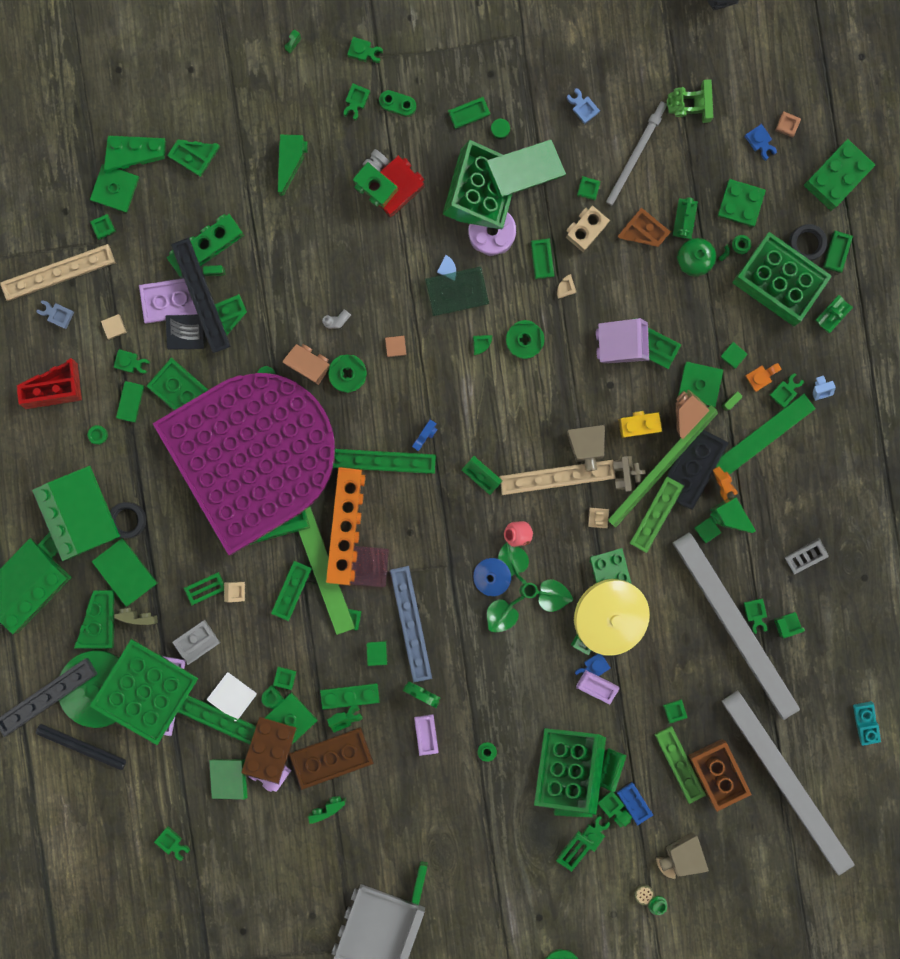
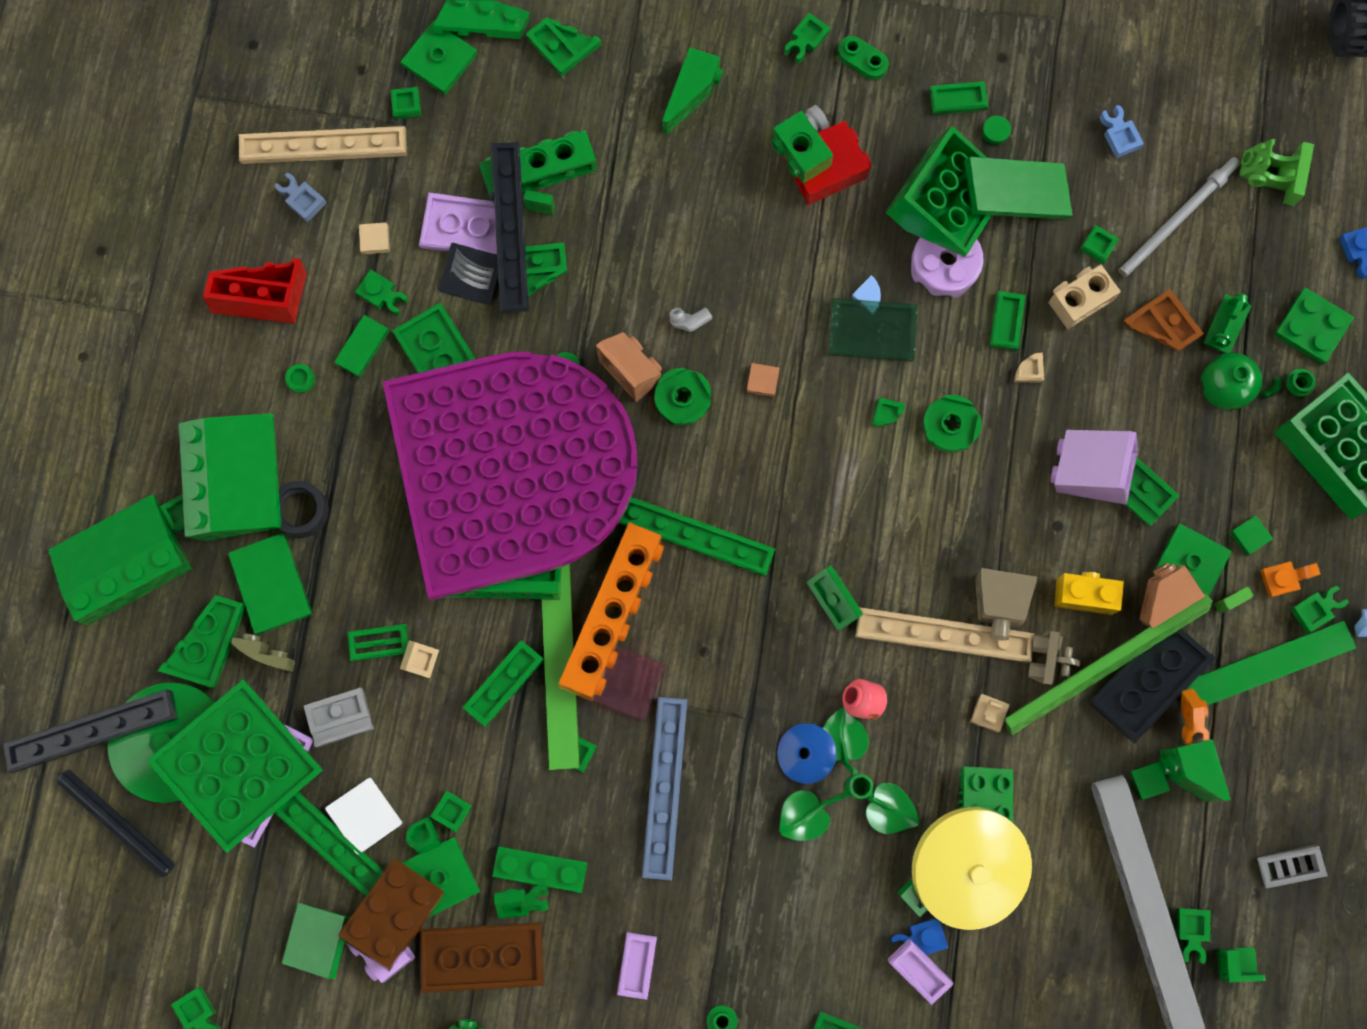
camera: 15 degrees right, 10 degrees down
green panel [367,640,388,666] -> none
green plate [402,681,441,708] -> none
blue plate [412,419,438,451] -> none
bright green tile [630,476,684,553] -> none

